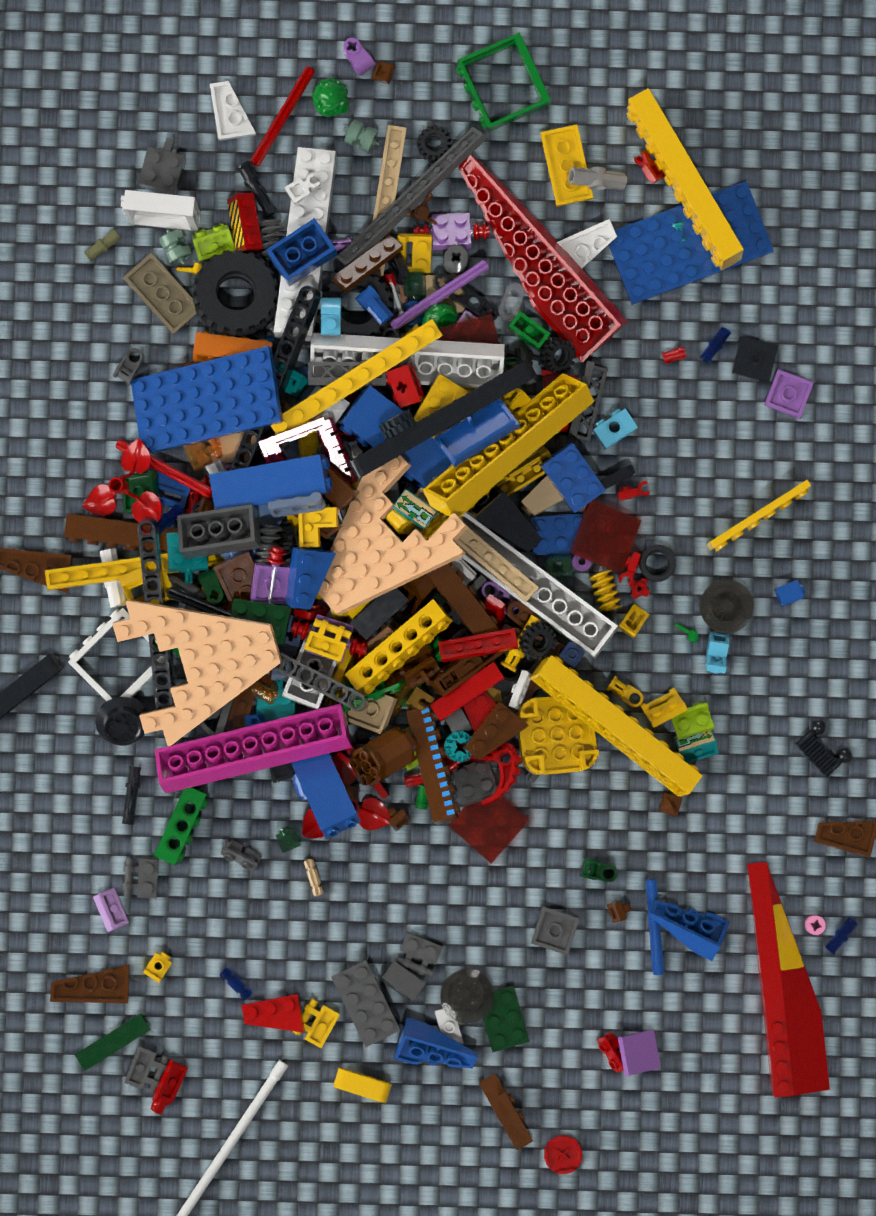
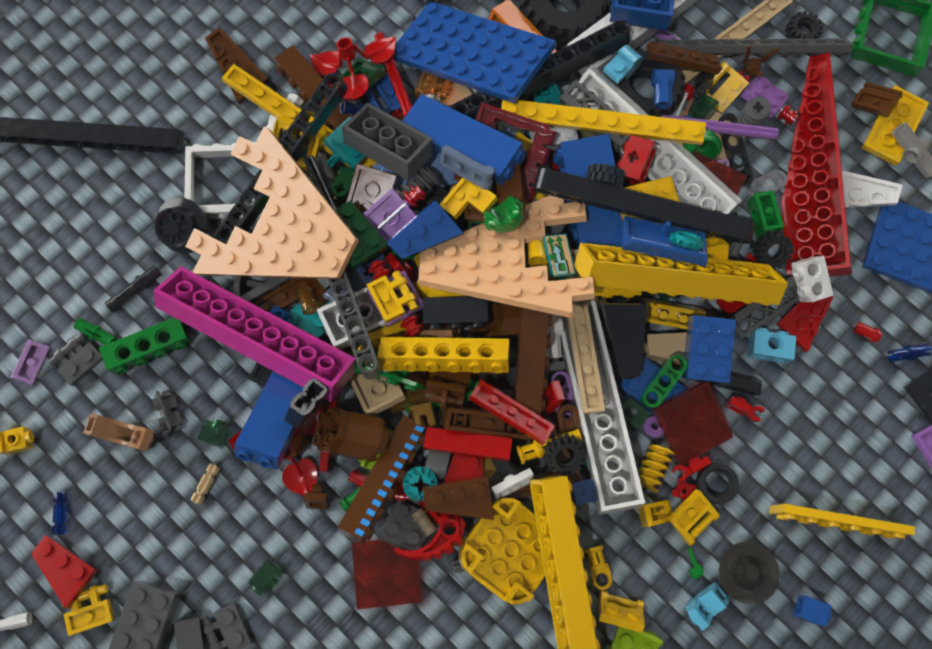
camera: 40 degrees right, 10 degrees down
none -> green pin [73,318,117,345]
none -> medium nougat arch [83,413,154,451]
none -> clear green brick [248,560,286,596]
none -> black brick [284,378,328,429]
none -> dark tan pin [412,508,438,537]
none -> green hair [484,196,524,234]
none -> green beam [640,355,688,408]
none -> yellow plate [667,489,720,546]
none -> teal gear [669,231,704,249]
none -> red wing [776,288,834,353]
none -> white brick [791,256,833,302]
none -> reddish brown plate [852,82,903,117]

